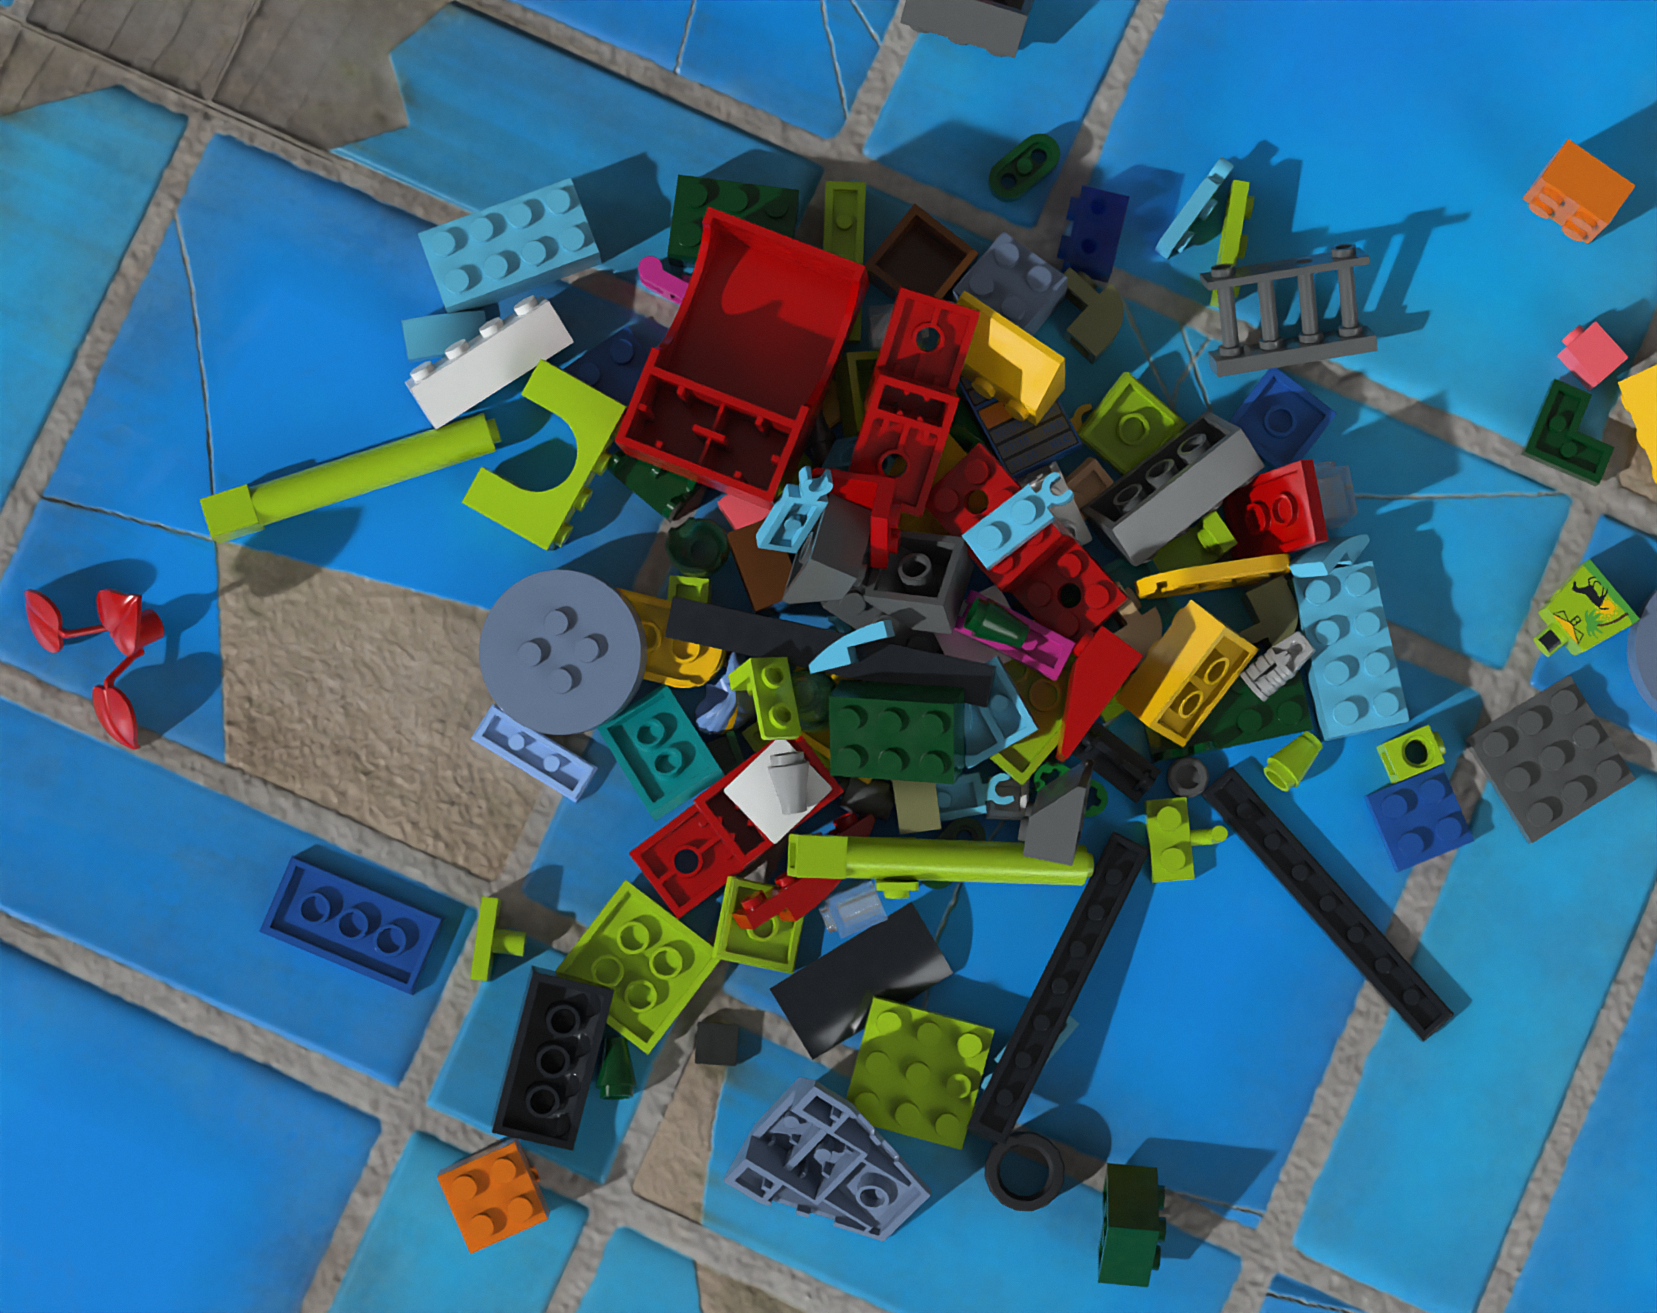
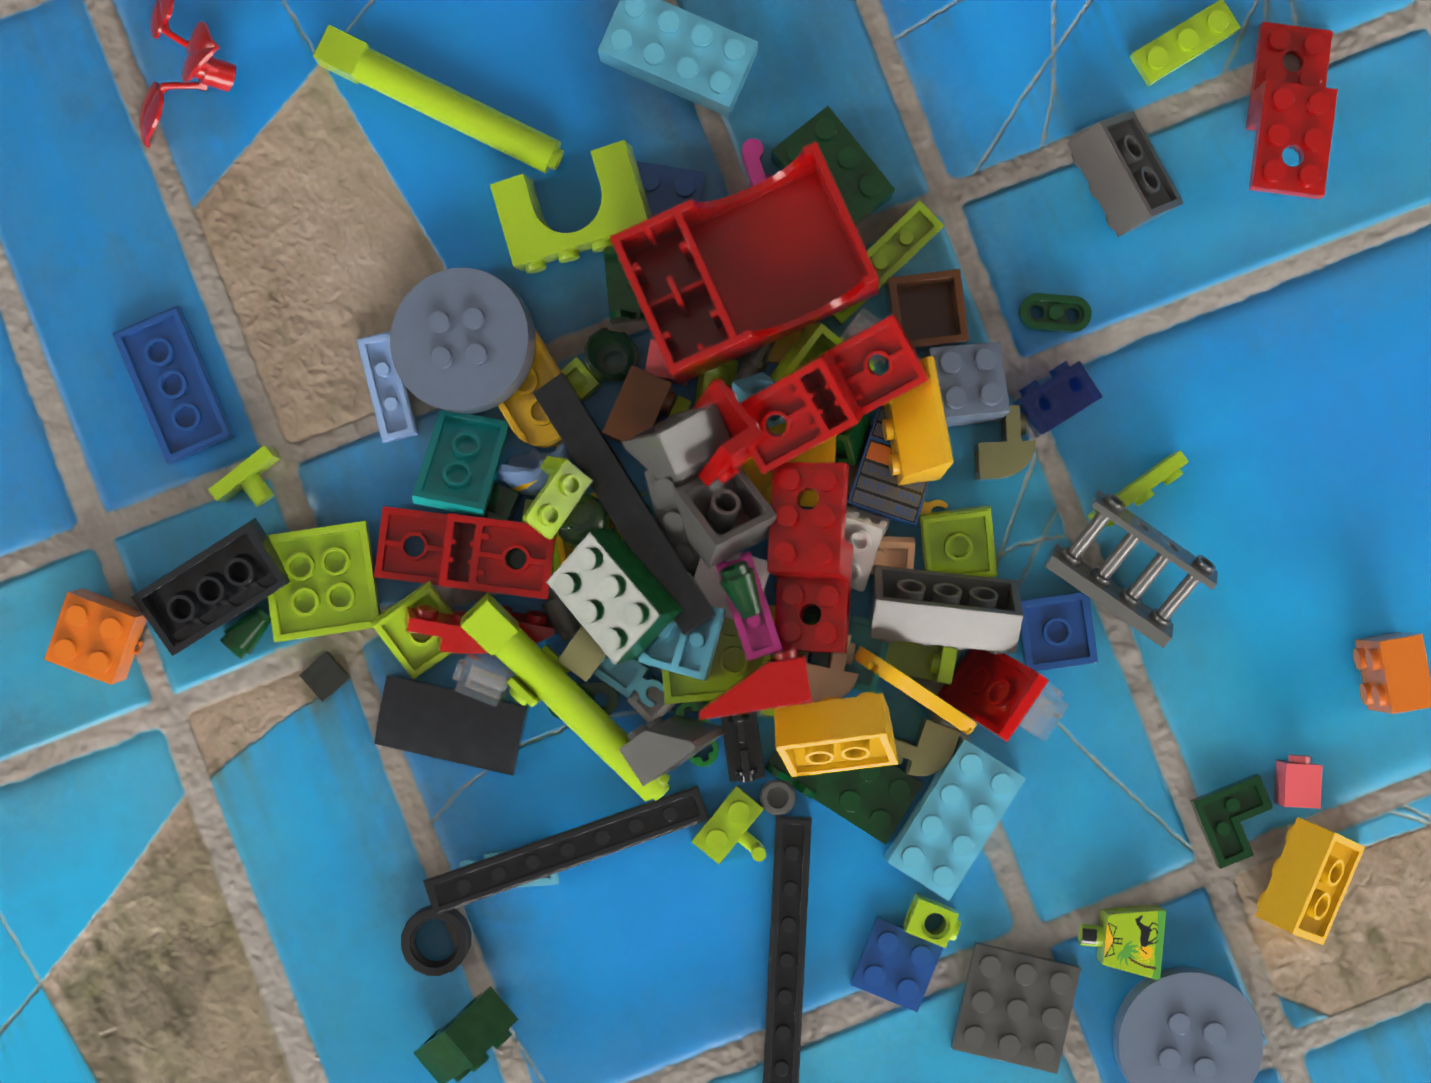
camera: 50 degrees right, 5 degrees up
medium azure slope [401,311,487,363] -> none
white brick [405,295,574,430] -> none
sand blue wedge [723,1077,931,1242] -> none
white sticker [724,740,832,844] -> none
medium azure plate [756,466,833,553] -> none
light grey cone [767,751,809,814] -> none
medium azure slope [809,620,895,674] -> none
lime plate [845,995,995,1150] -> none
medium azure plate [961,472,1075,571] -> none
medium azure plate [1155,156,1234,260] -> none
light grey hinge [1240,631,1316,702] -> none
lime cone [1263,731,1323,792] -> none
medium azure slope [1288,534,1370,578] -> none

